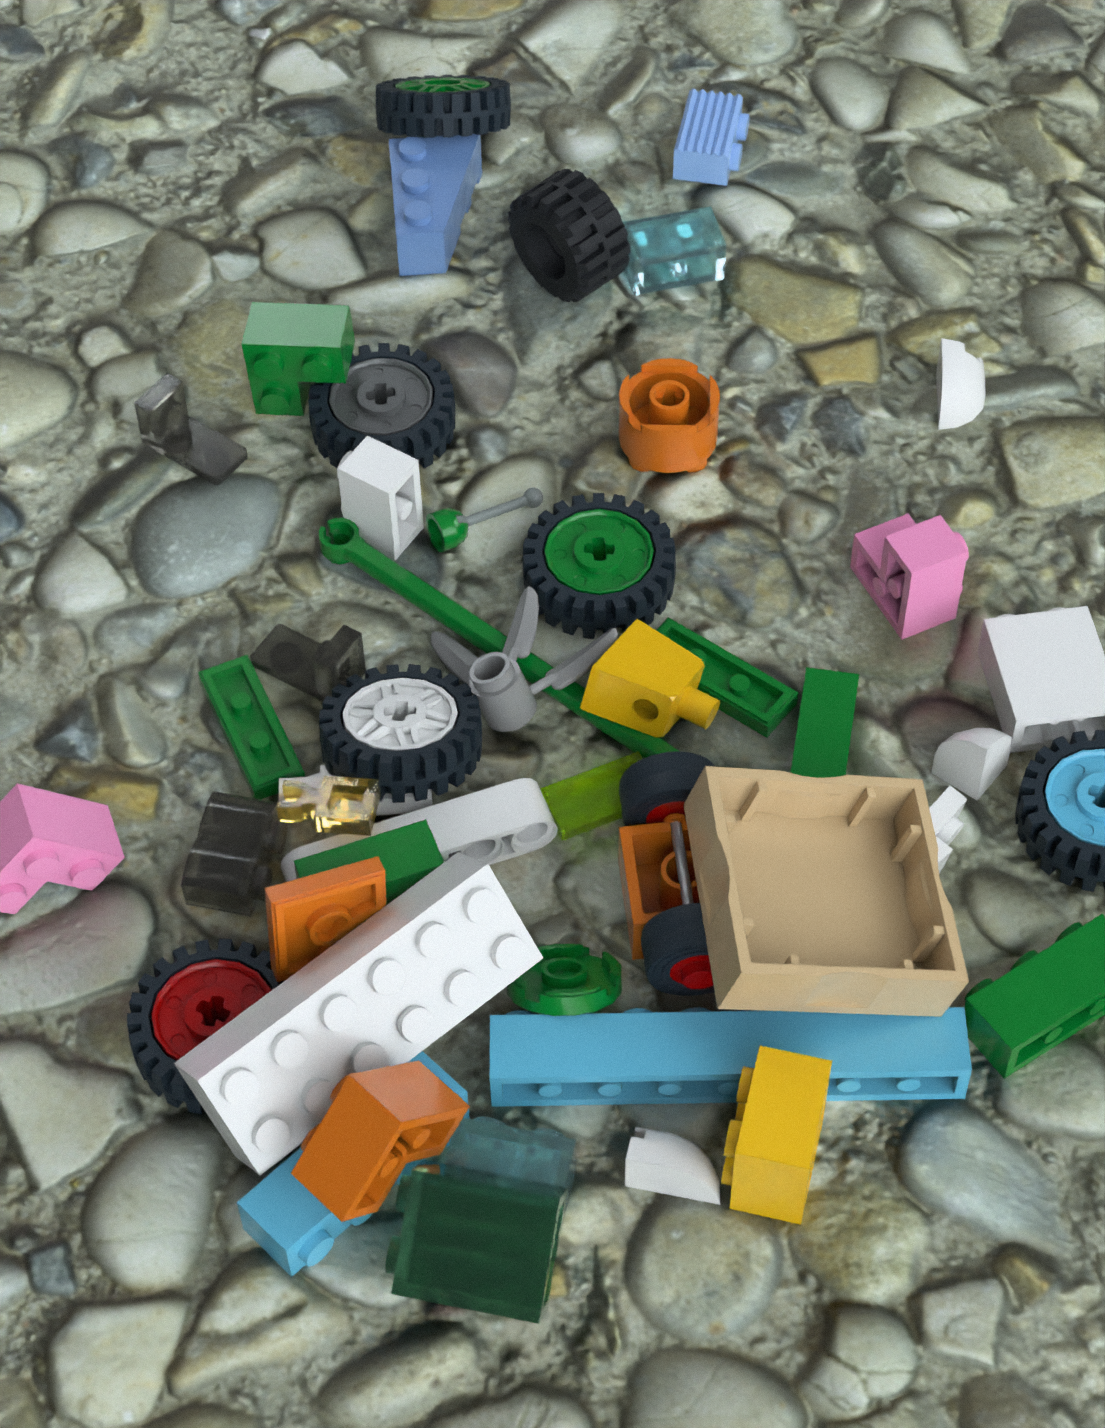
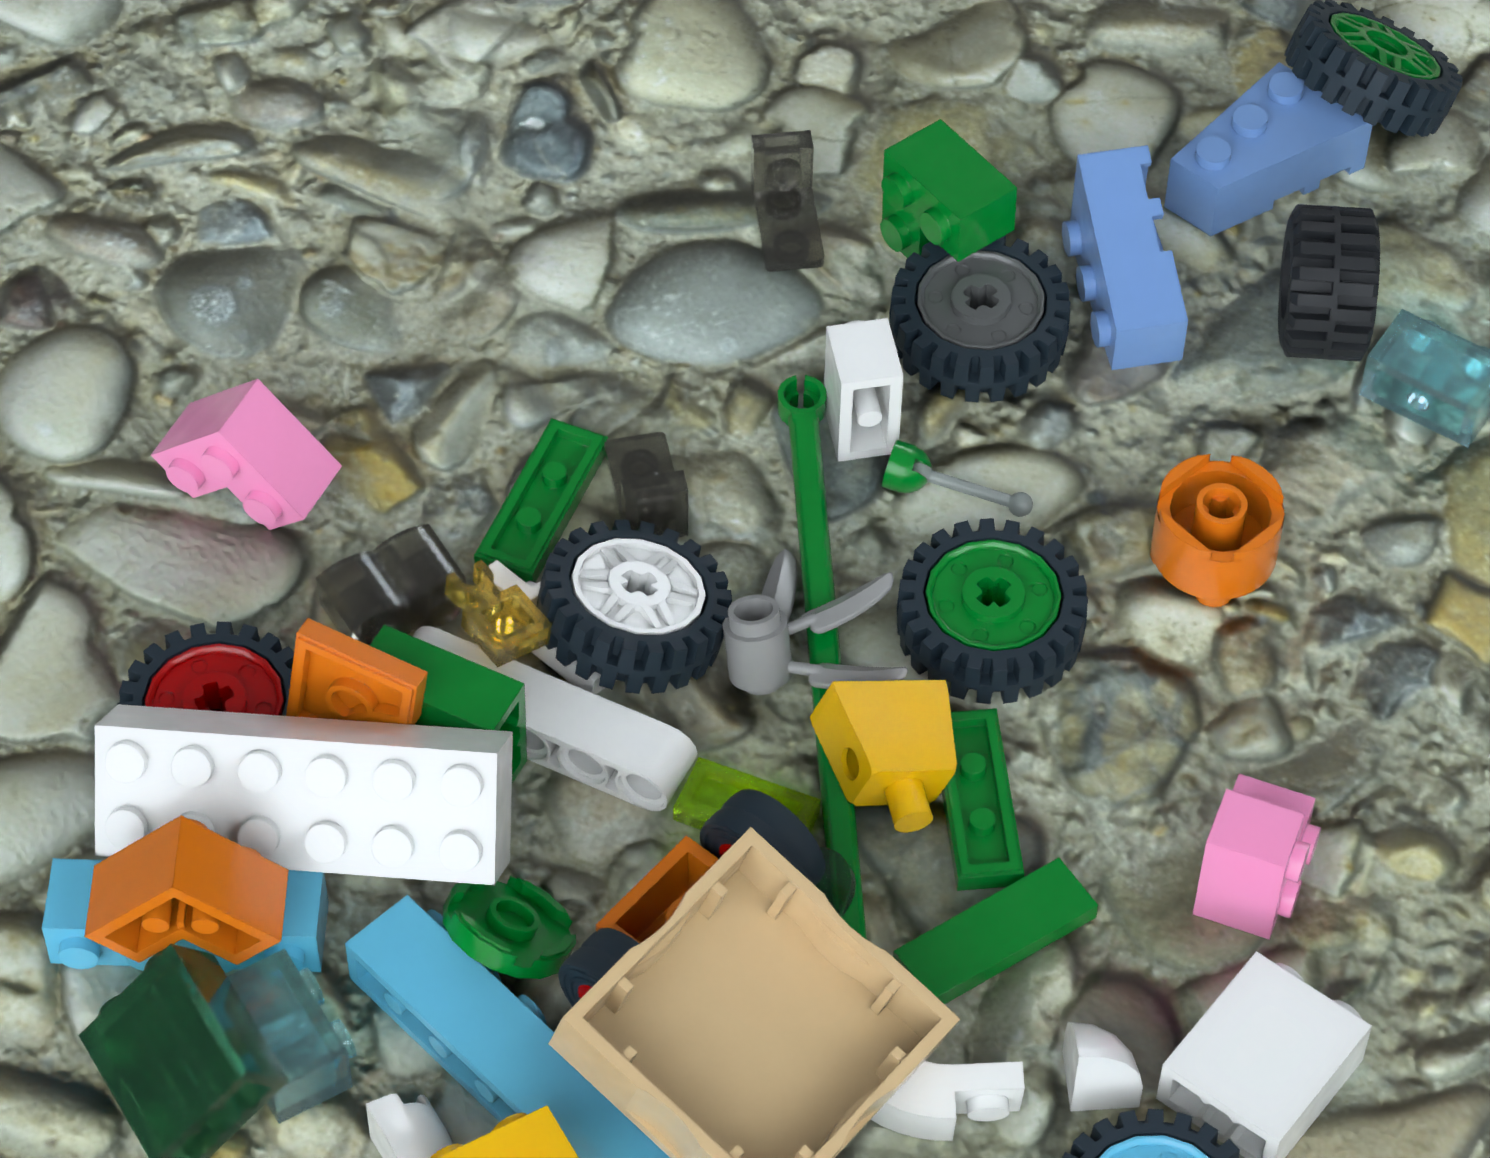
camera: 45 degrees right, 0 degrees up
none -> medium blue wedge [1062,145,1188,370]

